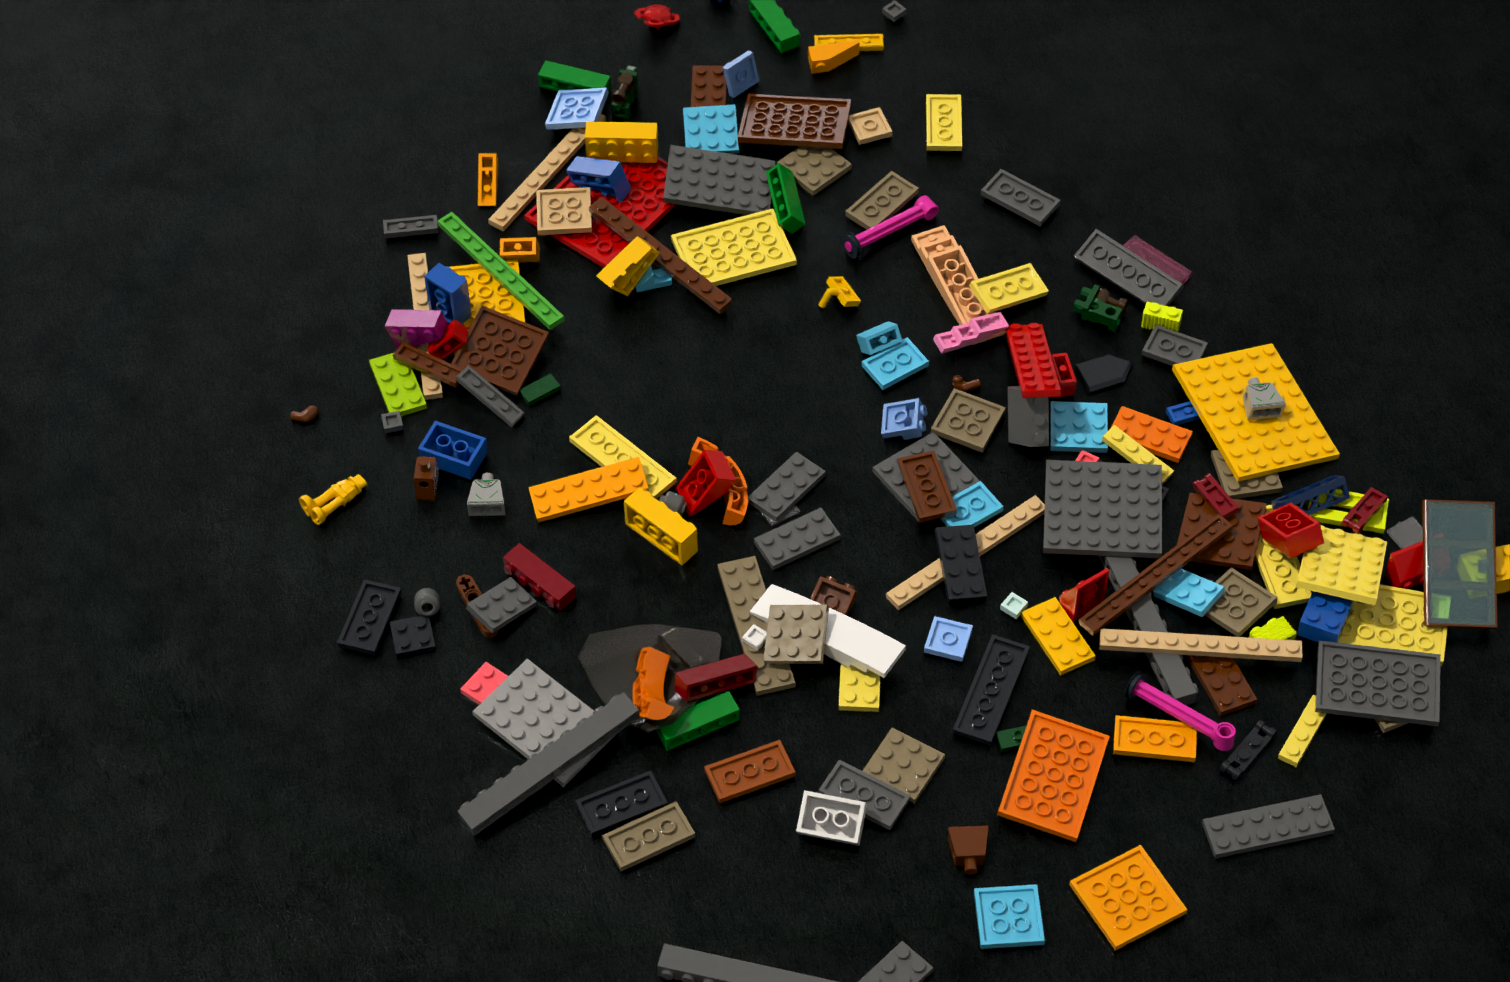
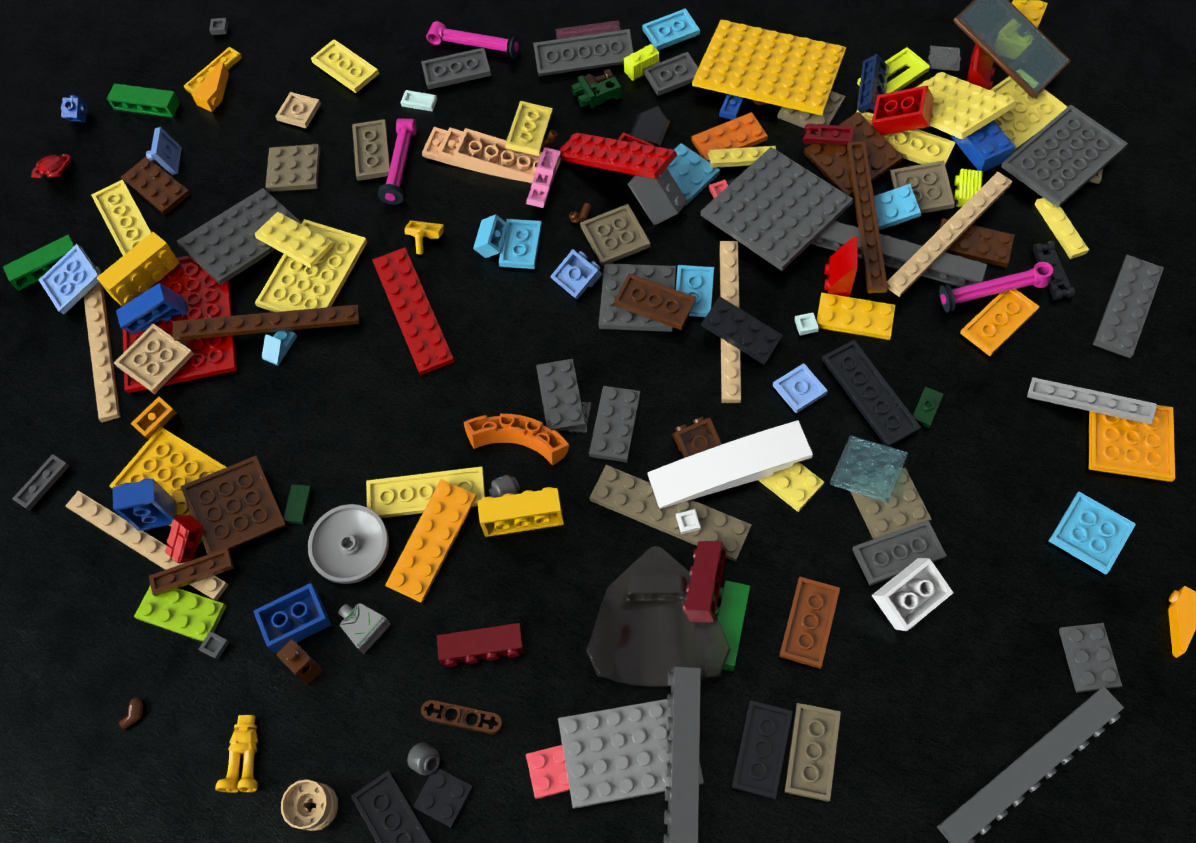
camera: 45 degrees left, 10 degrees up
magenta wedge [385,309,448,349] -> none
bright green plate [438,212,564,330] -> none
dark grey tile [455,365,525,428] -> none
dark grey plate [466,577,537,634] -> none
light orange slope [478,153,498,206] -> none
yellow wedge [596,236,660,296] -> none
hips [611,66,638,119] -> none
orange brick [632,647,674,720] -> none
red slope [676,449,736,517] -> none
medium azure plate [683,105,739,154] -> none
reddish brown plate [738,94,852,149] -> none
dark tan plate [763,604,829,664] -> none
green brick [766,163,805,234] -> none
reddish brown torso [948,826,988,875] -> none
orange plate [997,710,1110,842] -> none
light grey torso [1243,377,1286,420] -> none
dark red plate [1341,487,1388,534] -> none
none -> light yellow plate [91,180,152,256]
none -> light yellow plate [255,212,334,268]
none -> tan wheel [281,780,338,831]
none -> light grey dish [308,504,389,584]
none -> red plate [372,248,454,376]
none -> light aqua tile [401,90,437,112]
none -> dark pink piece [426,21,520,59]
none -> reddish brown arm [540,130,558,152]
none -> medium azure plate [642,8,700,50]
none -> clear light blue plate [830,435,908,503]
none -> light grey plate [1027,377,1157,425]

